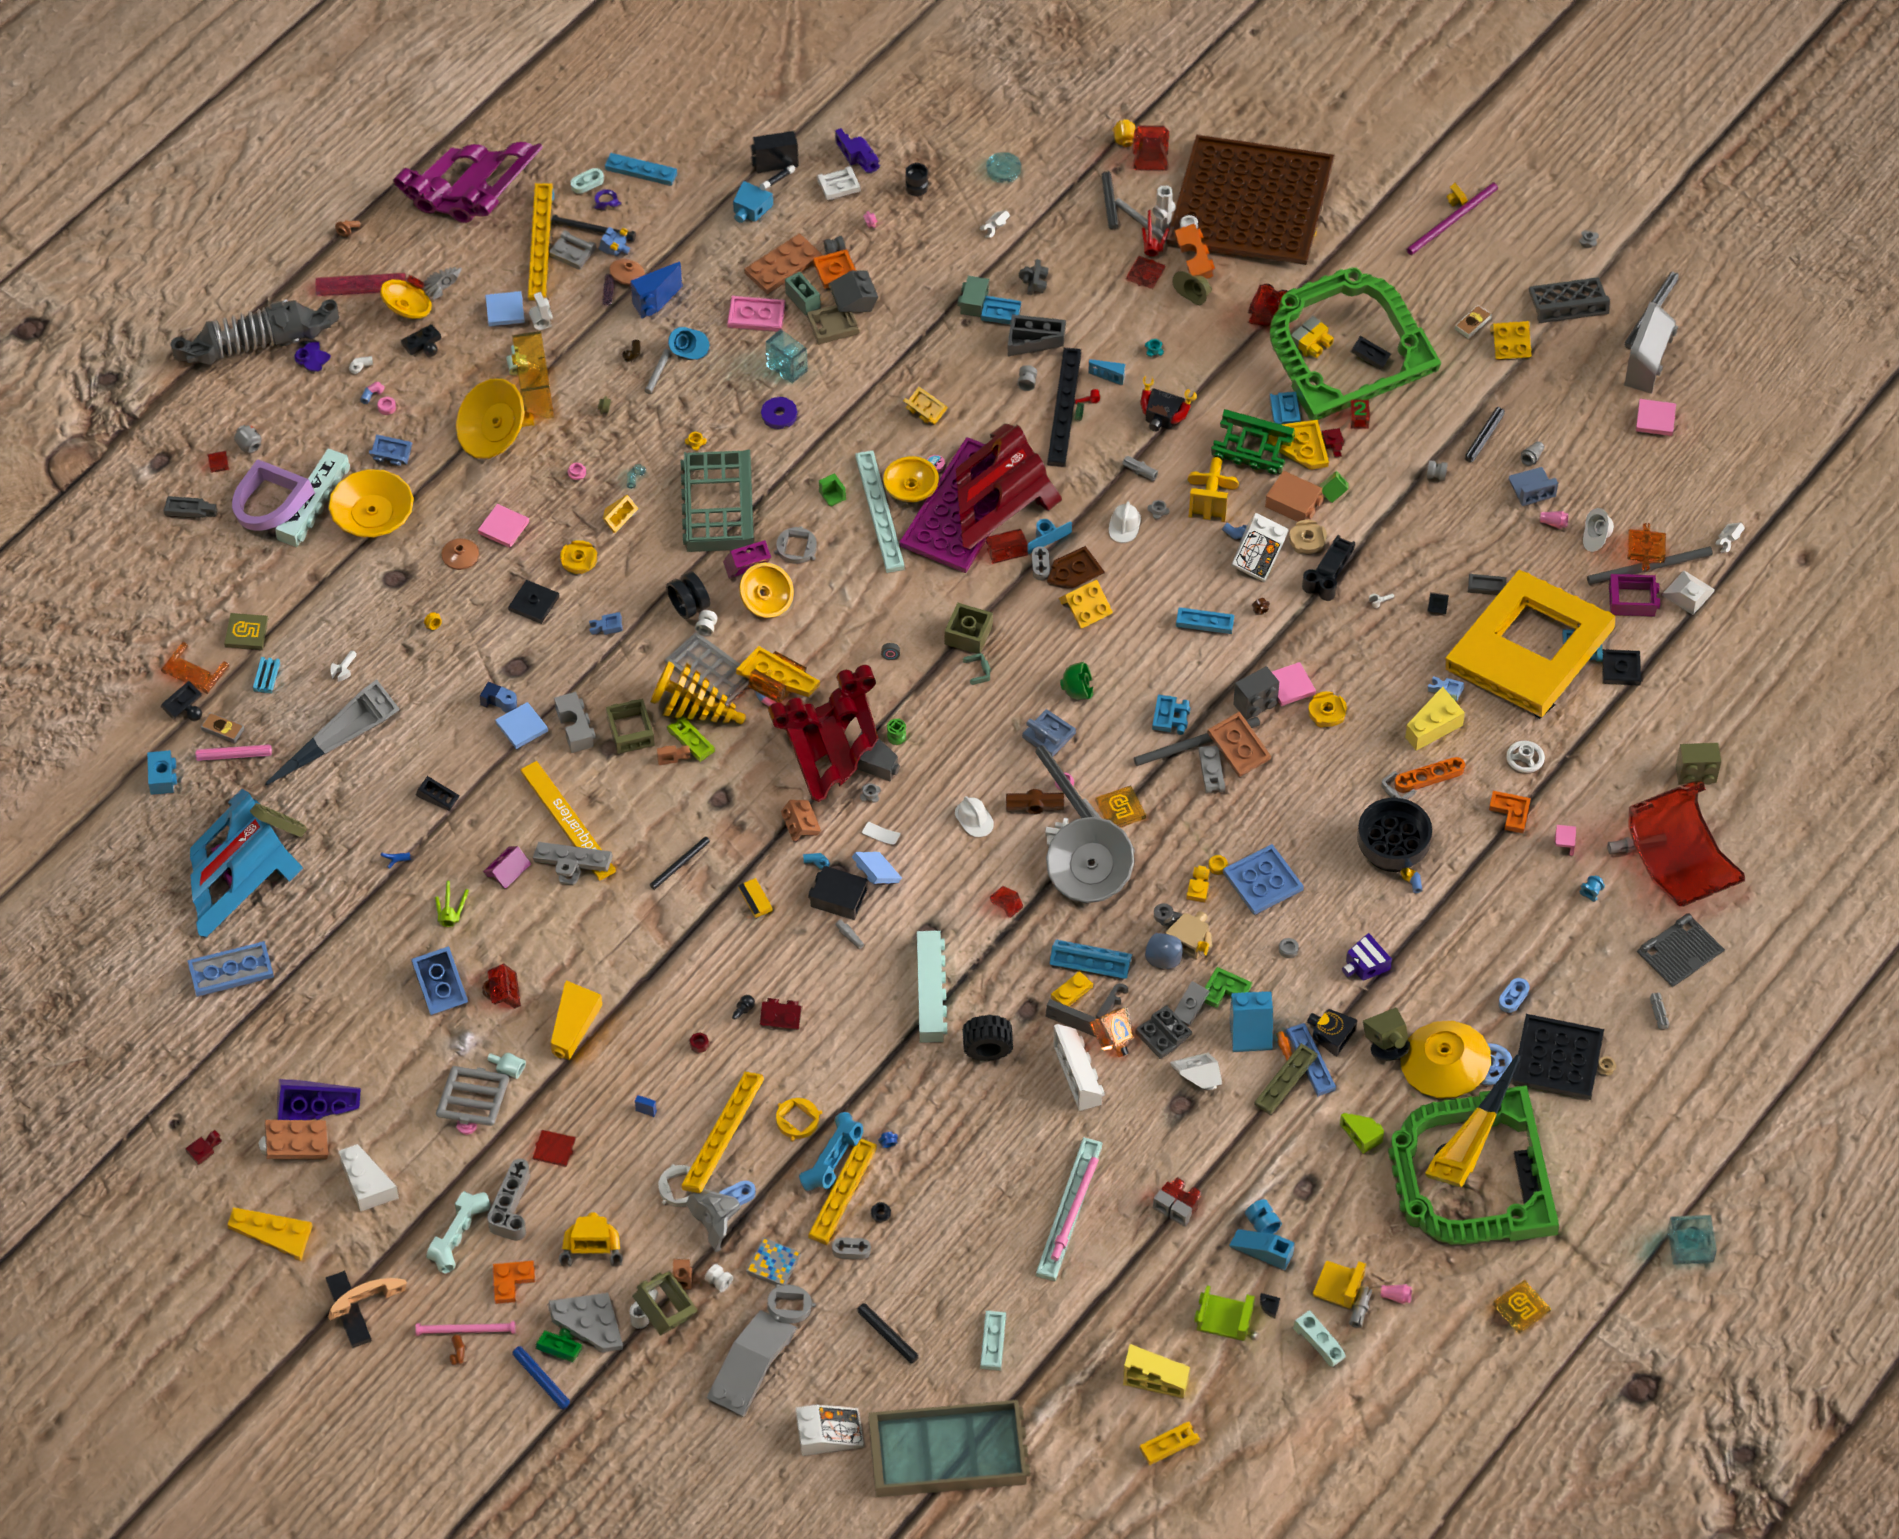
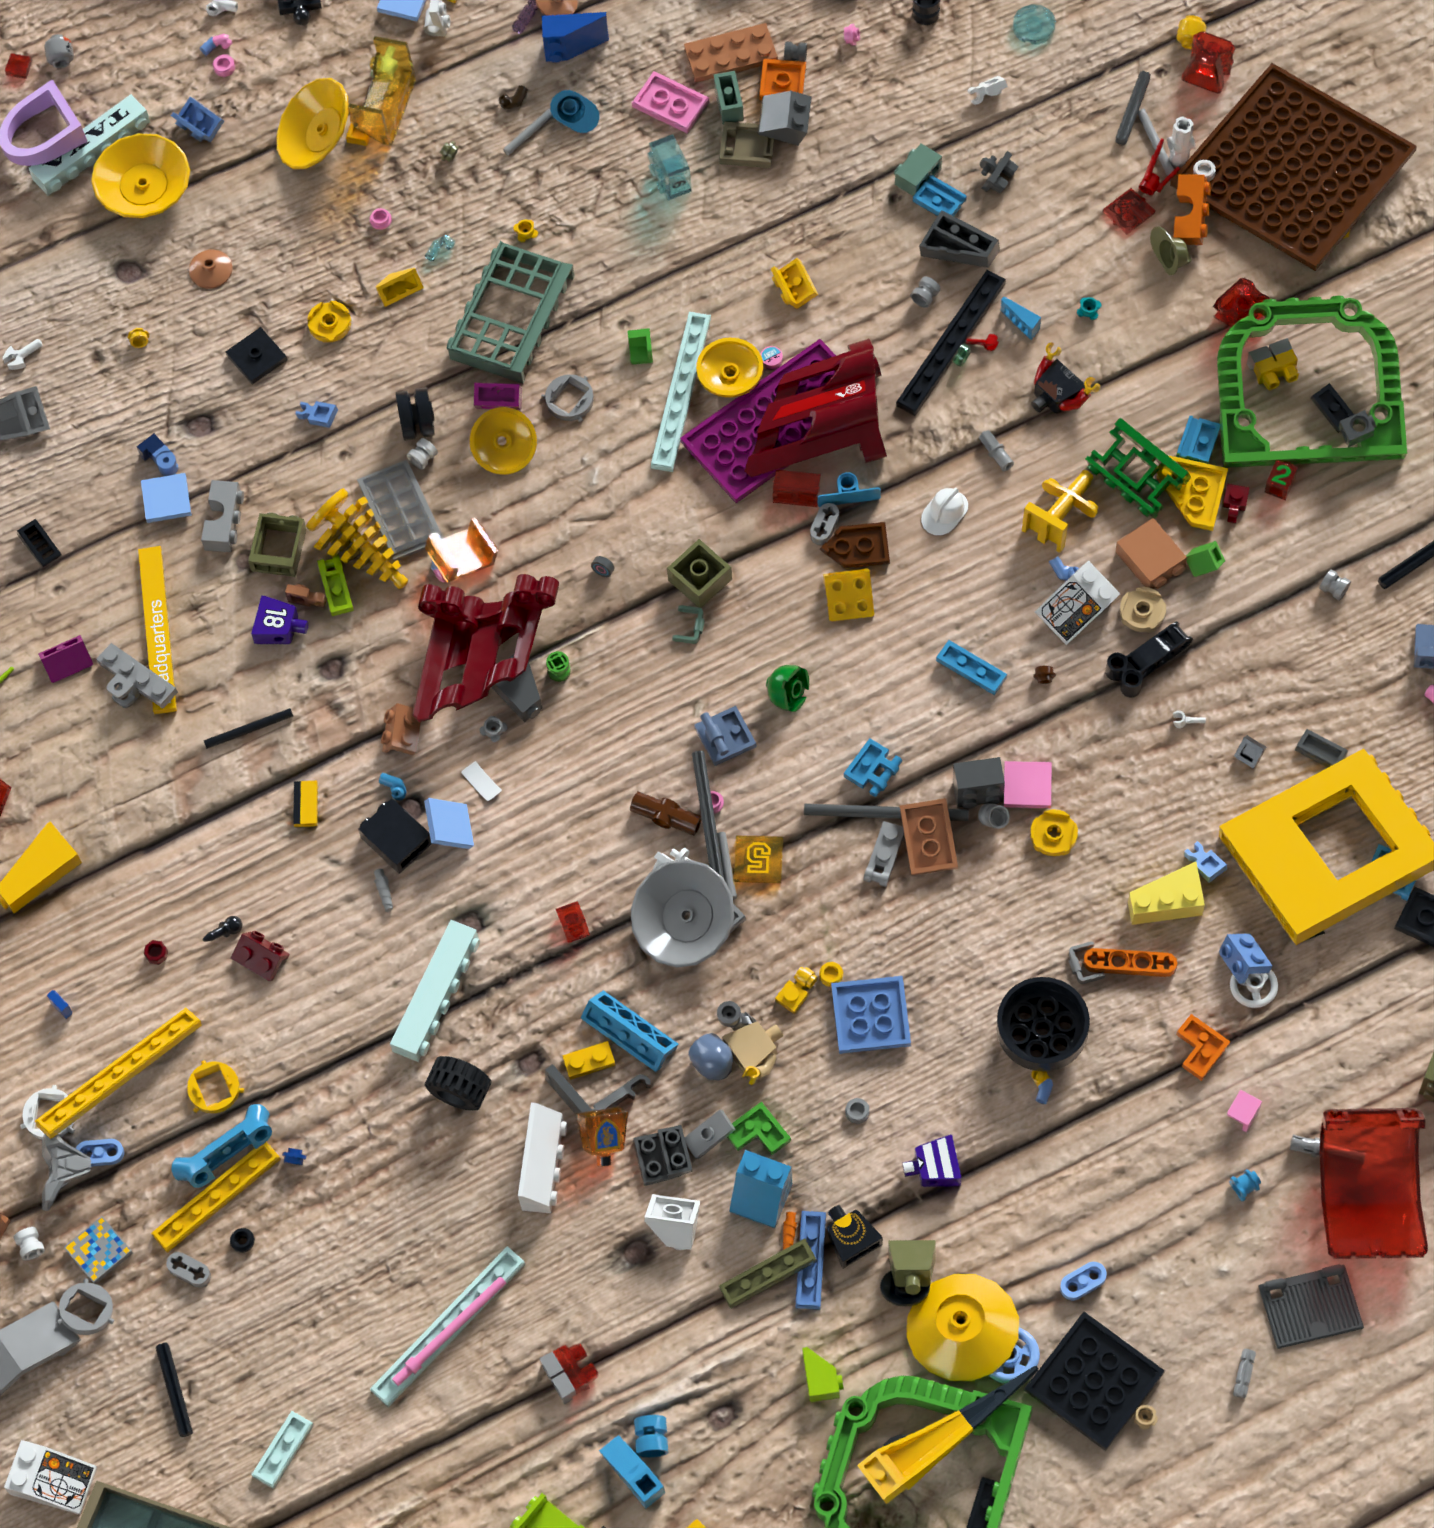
camera: 30 degrees right, 10 degrees up
bright pink tile [478,504,529,548] -> none
yellow wing [736,646,820,697] -> none
dark purple tile [761,397,798,429] -> none
white piece [955,796,994,837] -> none
light grey plate [1148,500,1170,519] -> none
none -> dark purple torso [251,595,309,644]
none -> light grey wheel [978,803,1010,829]
none -> medium blue bracket [1219,934,1272,984]
none -> dark grey brick [1339,410,1376,447]

